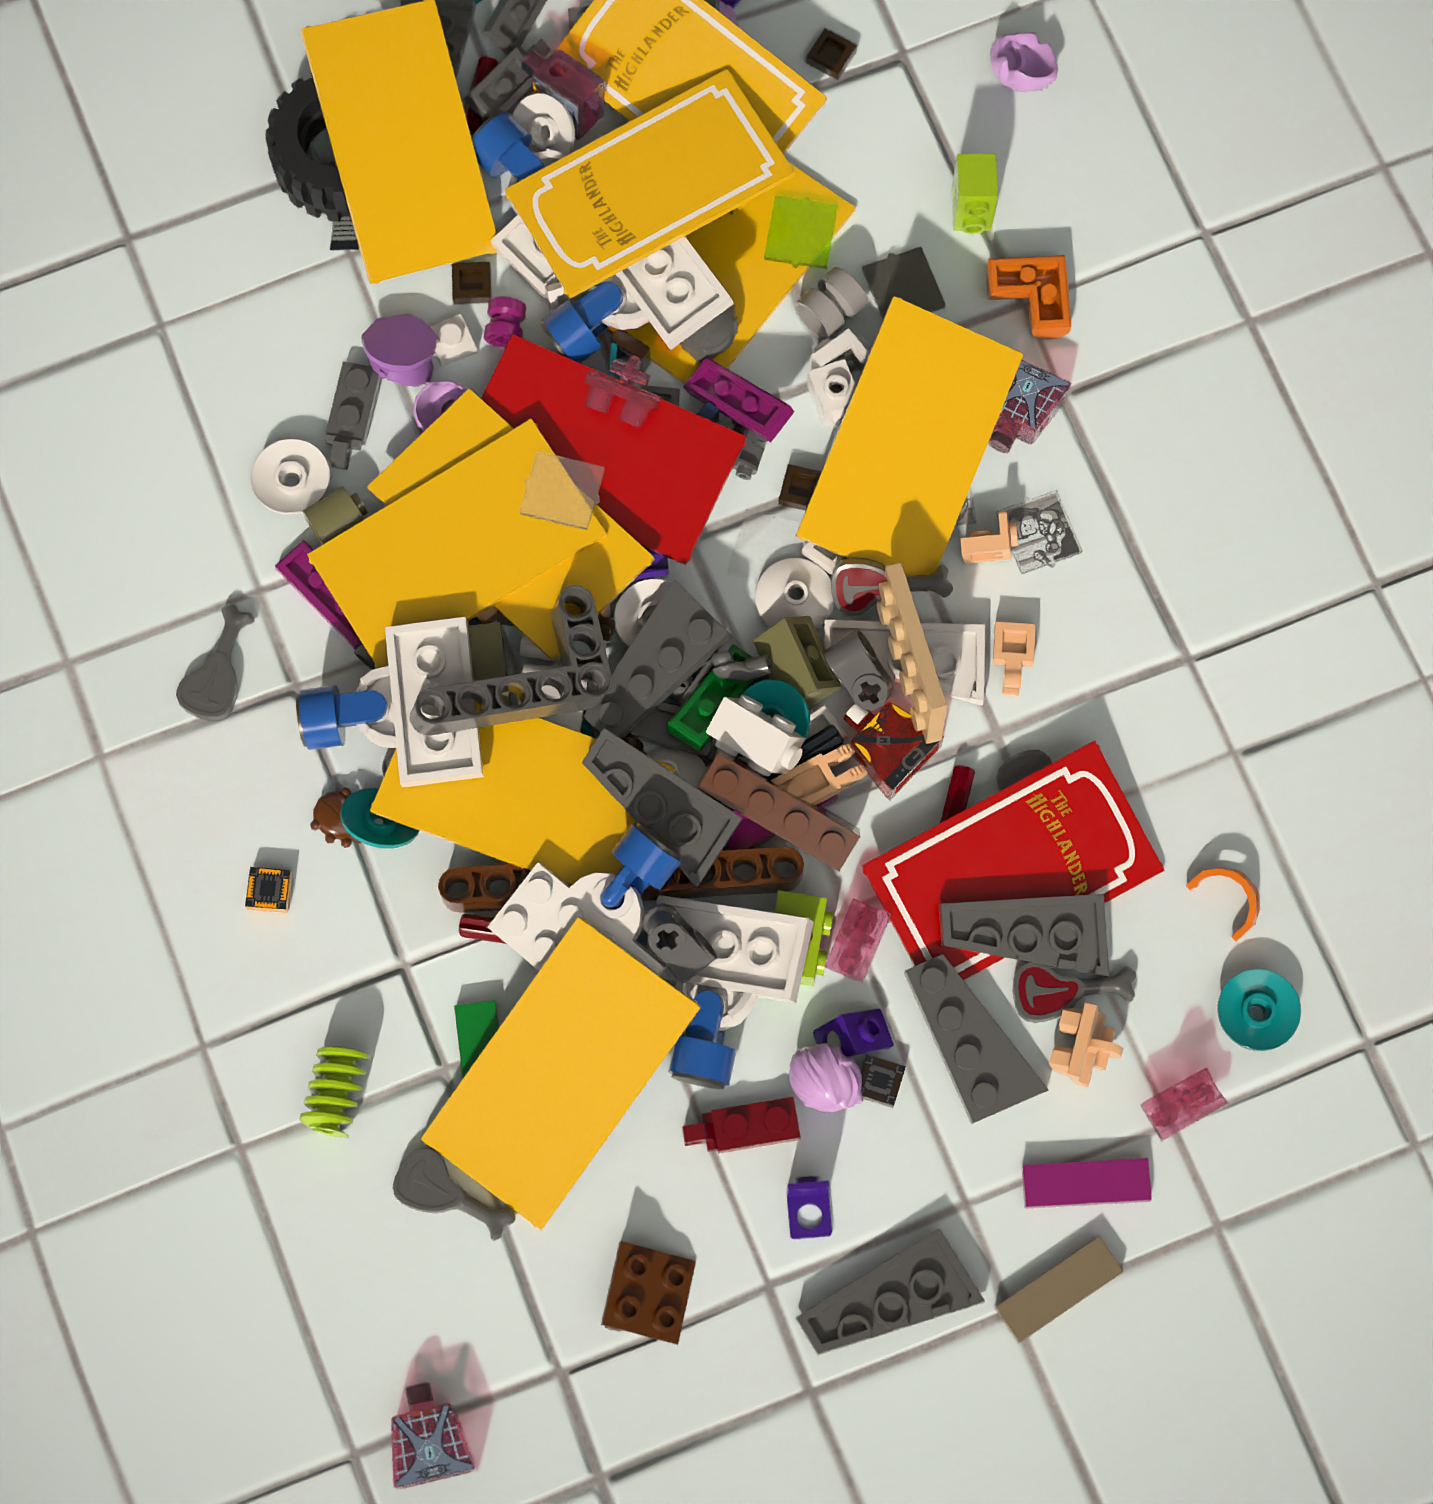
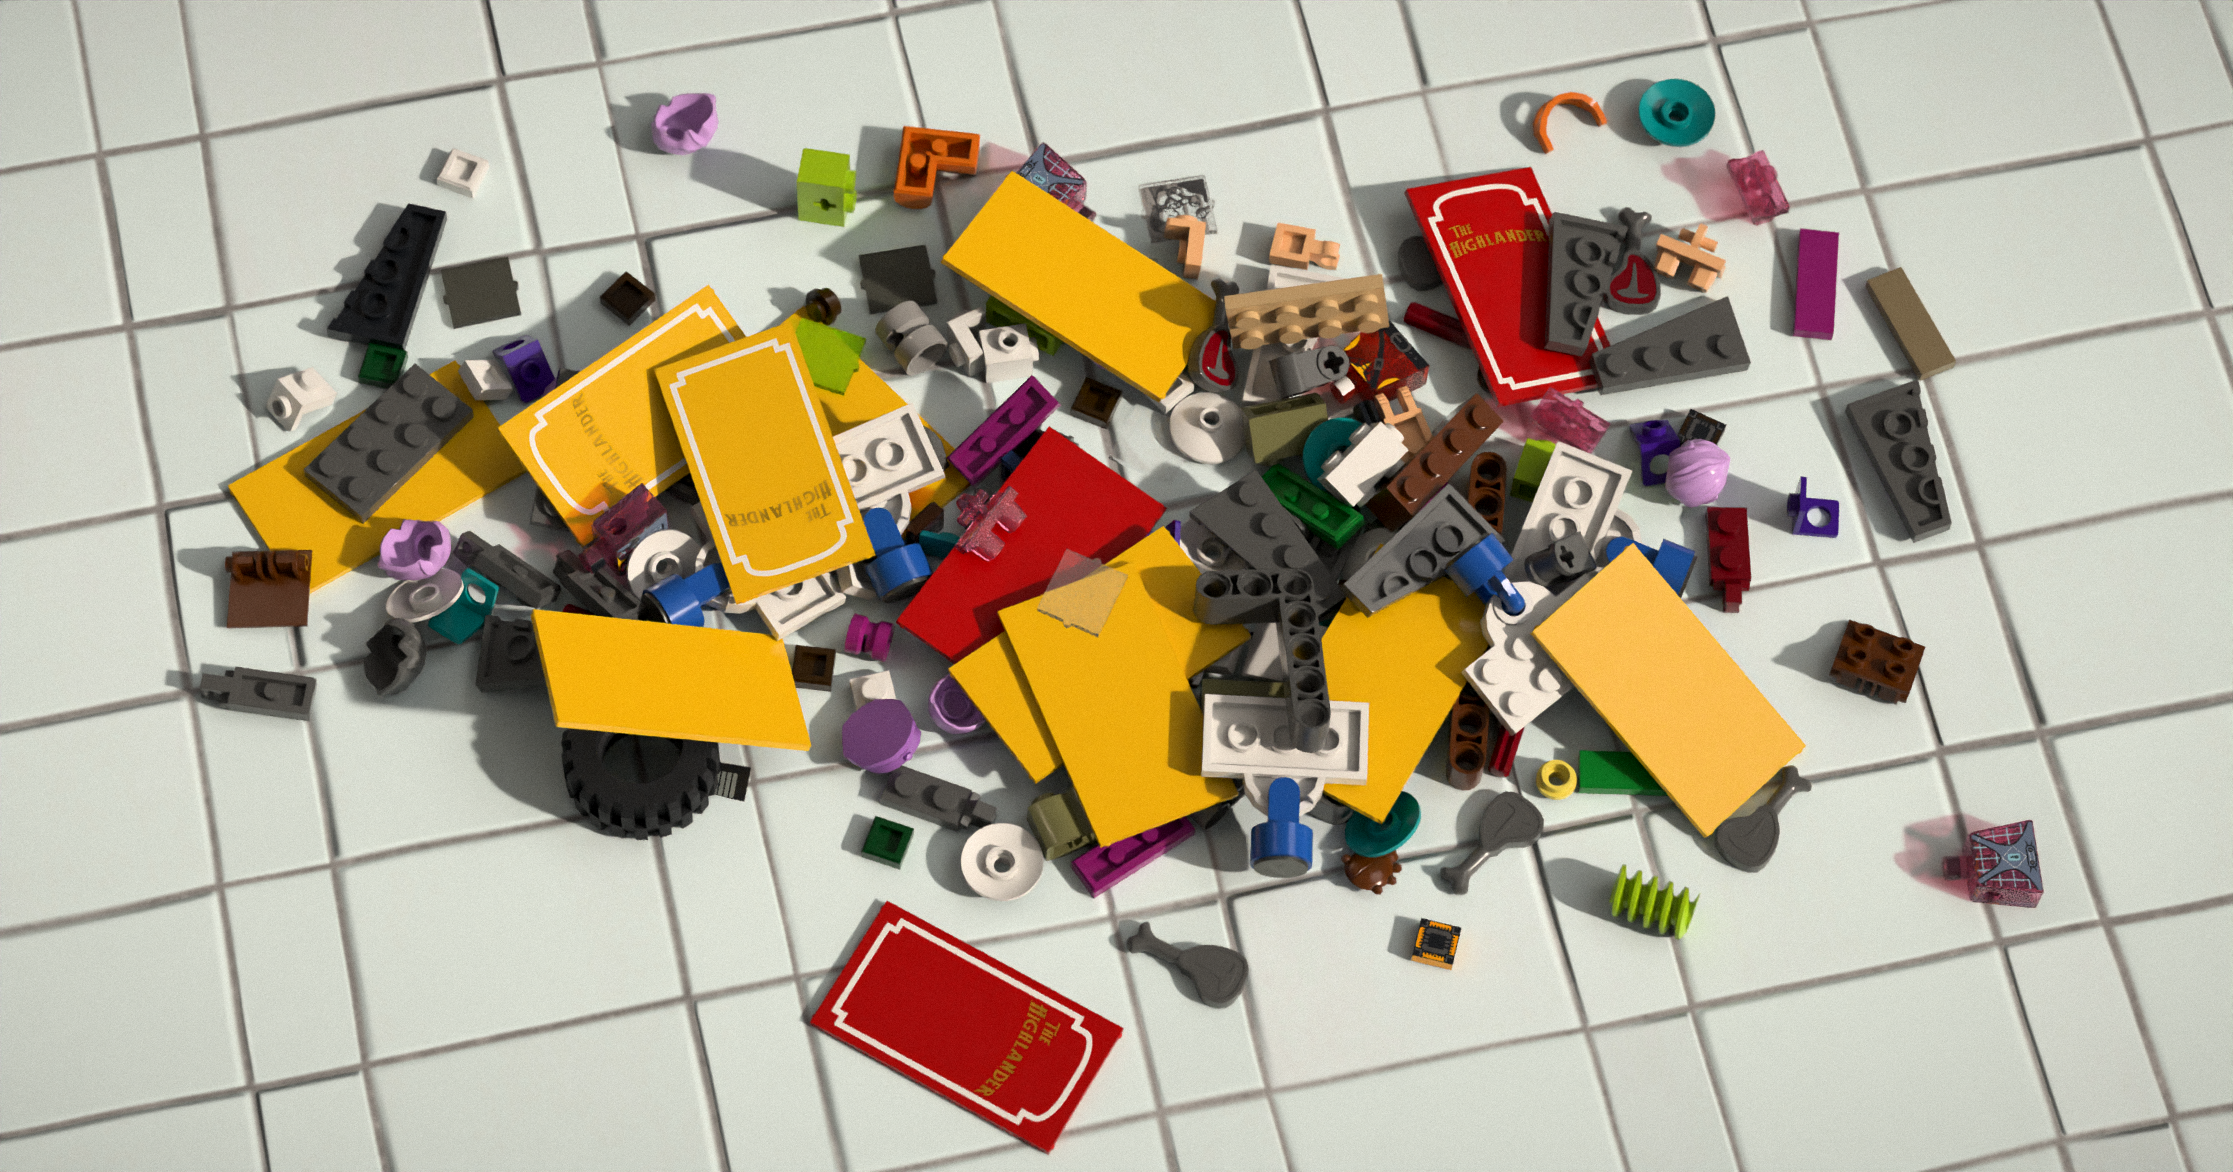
camera: 85 degrees left, 10 degrees down
dark grey arm [711,650,772,682] -> none
none -> dark brown plate [805,287,842,326]
none -> red piece [810,901,1124,1155]
none -> dark green tile [861,816,914,870]
none -> dark grey piece [1440,791,1544,895]
none -> light yellow plate [1536,760,1577,800]

